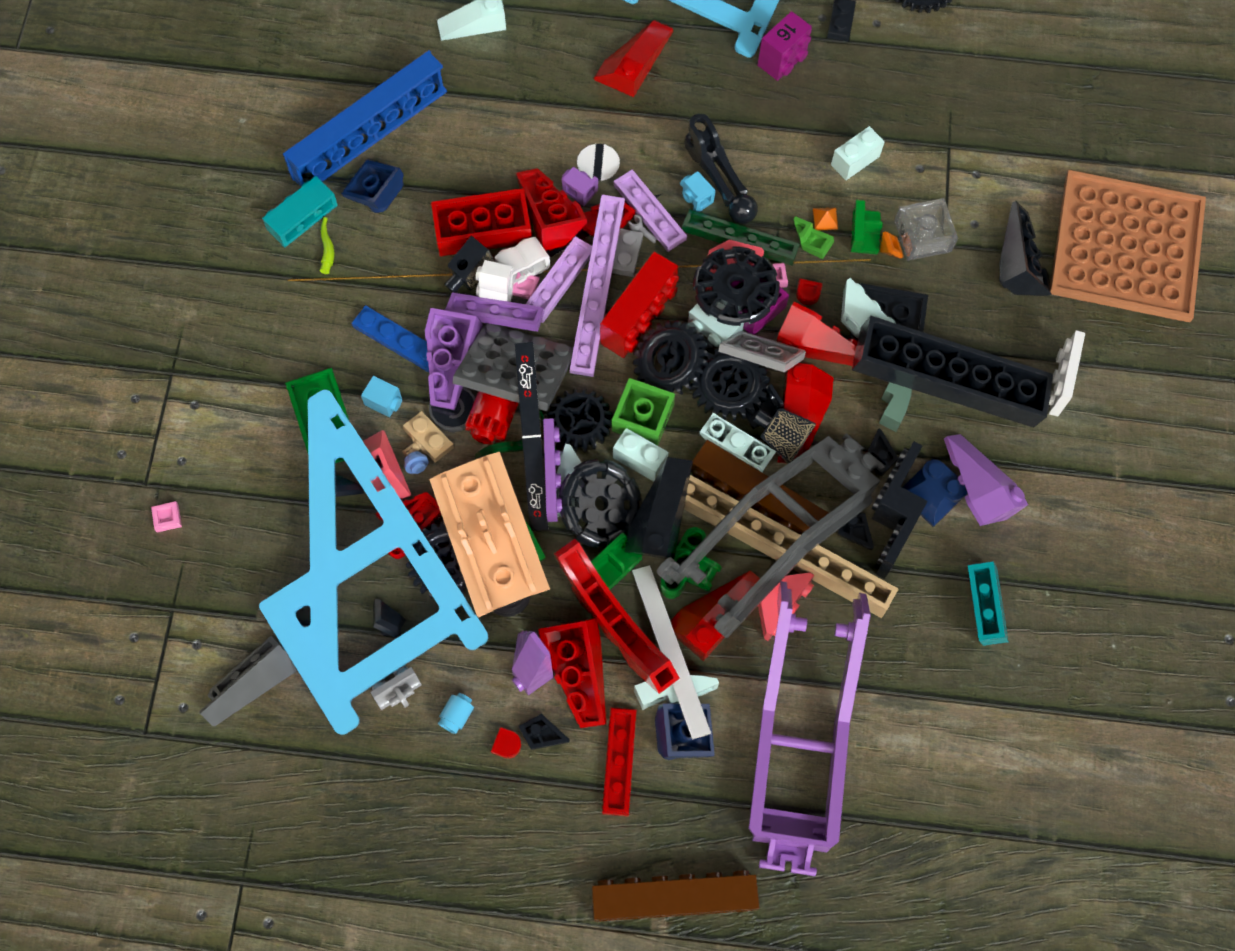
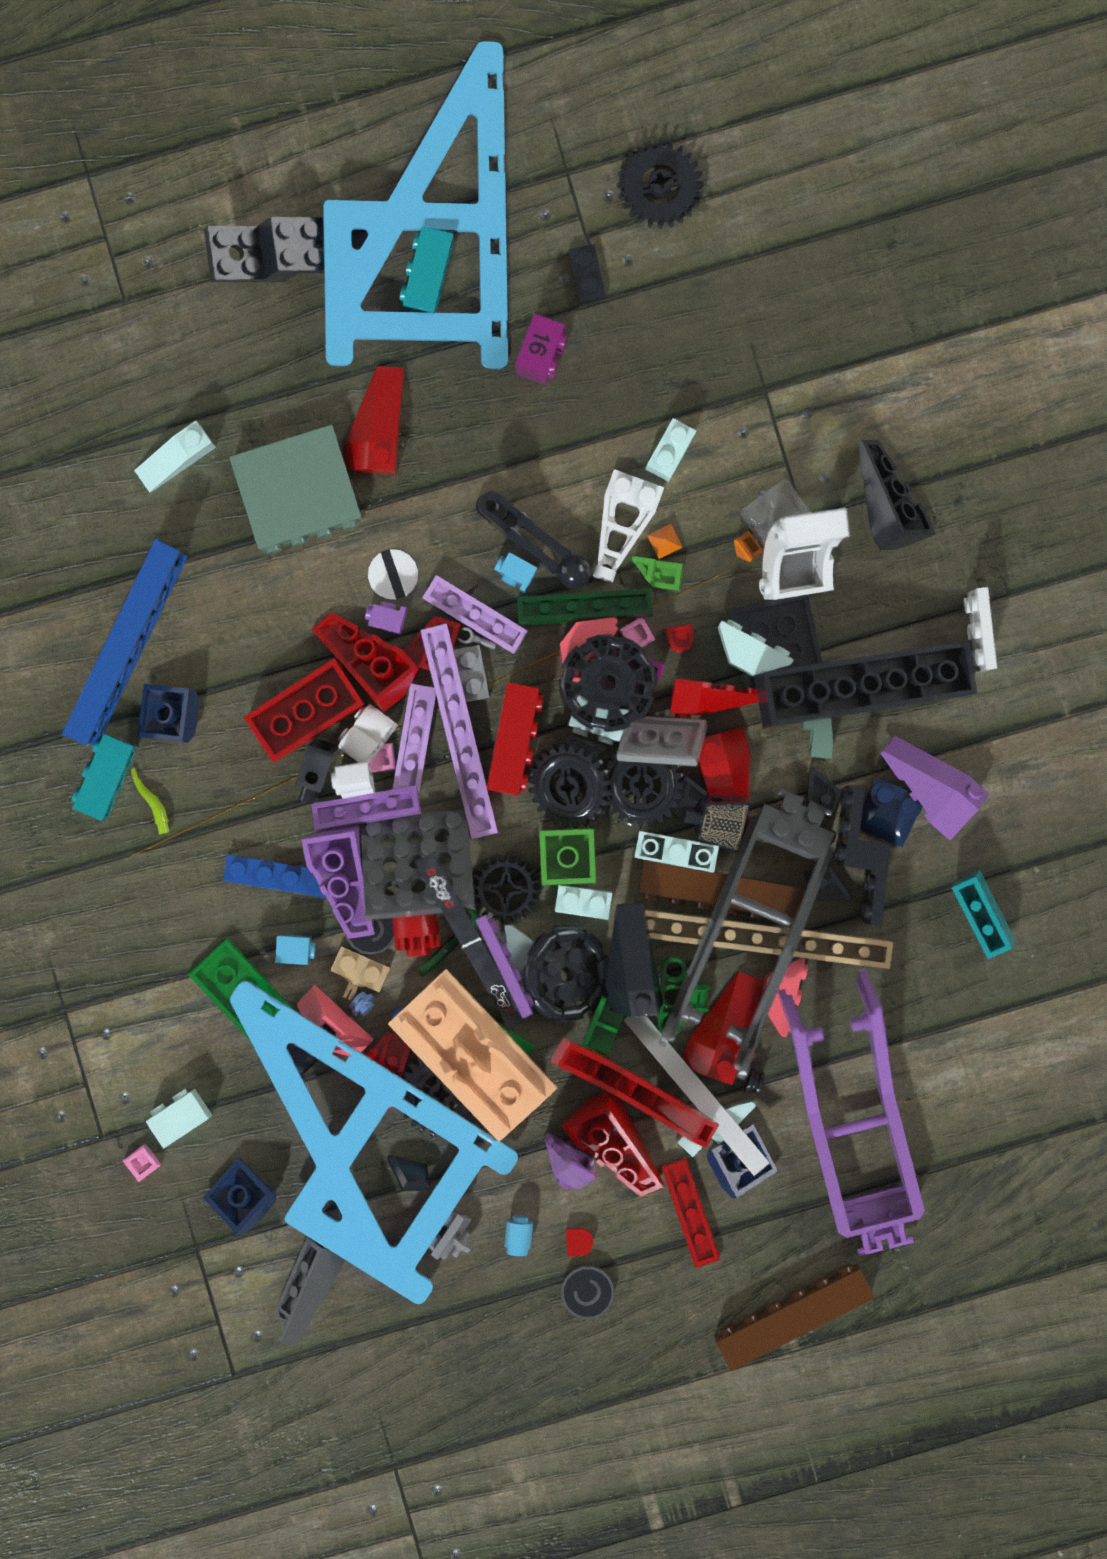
camera: 25 degrees left, 20 degrees up
black piece [518,714,570,750] -> none
green panel [851,200,883,254] -> none
nougat plate [1050,170,1206,322] -> none
none -> light aqua brick [146,1089,212,1149]
none -> dark blue slope [203,1158,277,1235]
none -> sand green panel [229,425,363,555]
none -> black tile [561,1265,614,1319]
none -> white plate [593,469,664,583]
none -> black bush [744,1069,765,1096]
none -> white window [759,509,849,600]

